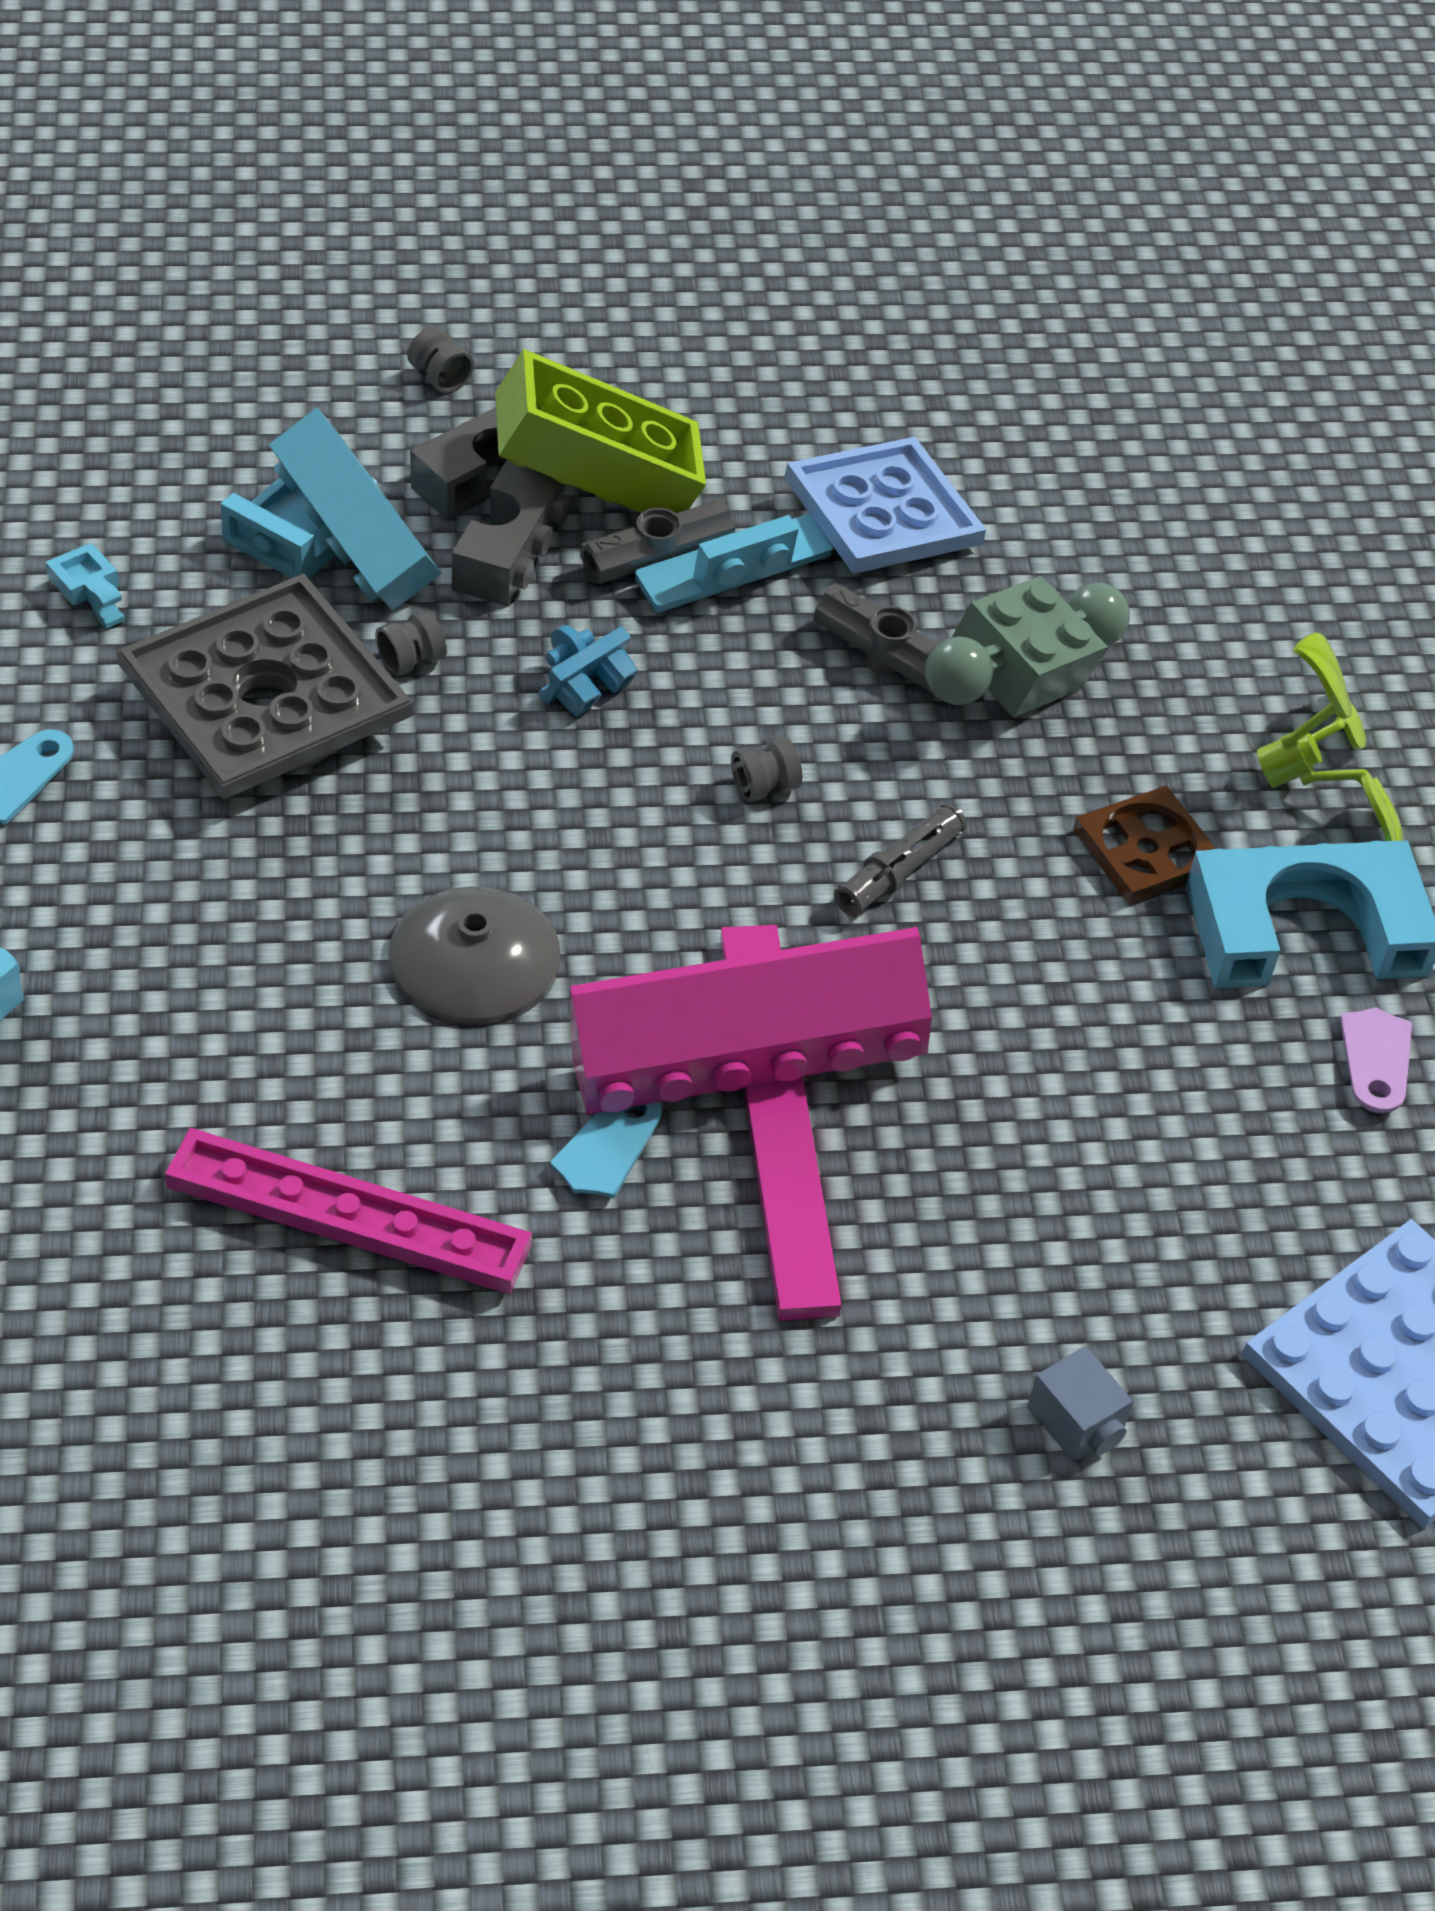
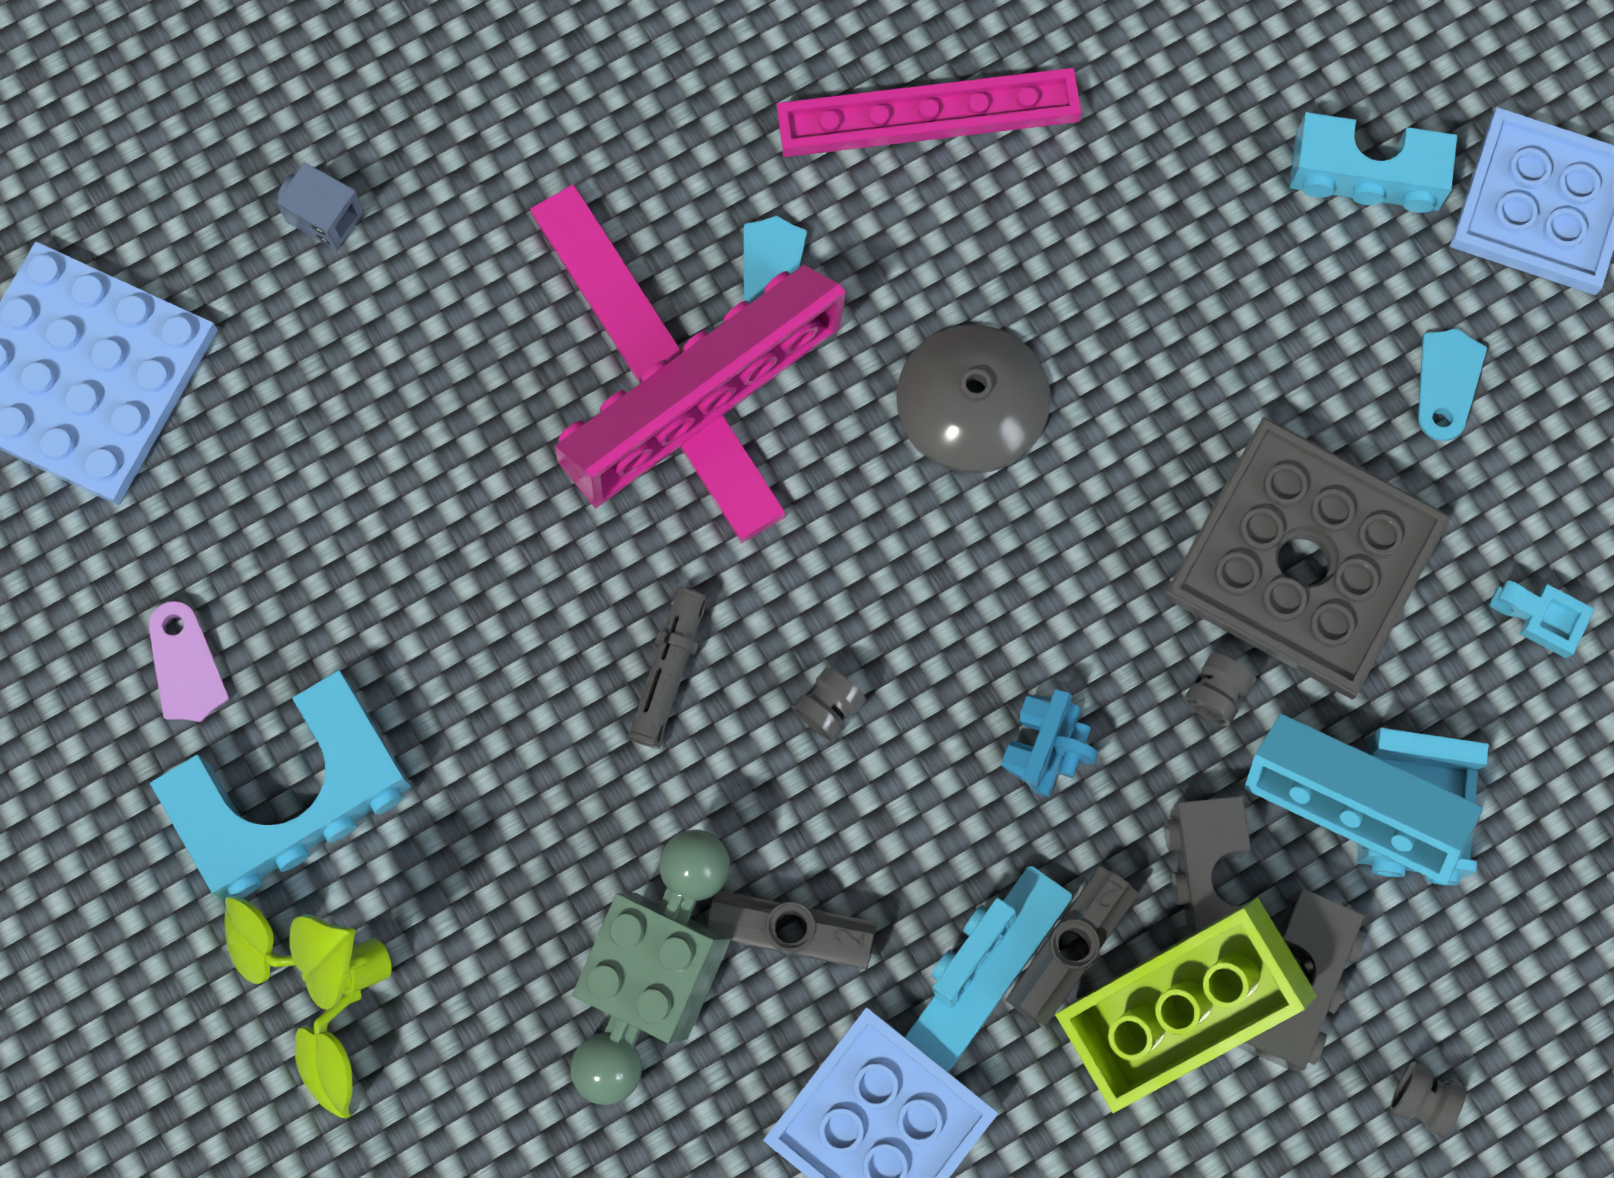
camera: 160 degrees right, 25 degrees up
reddish brown piece [1073,785,1216,905] -> none

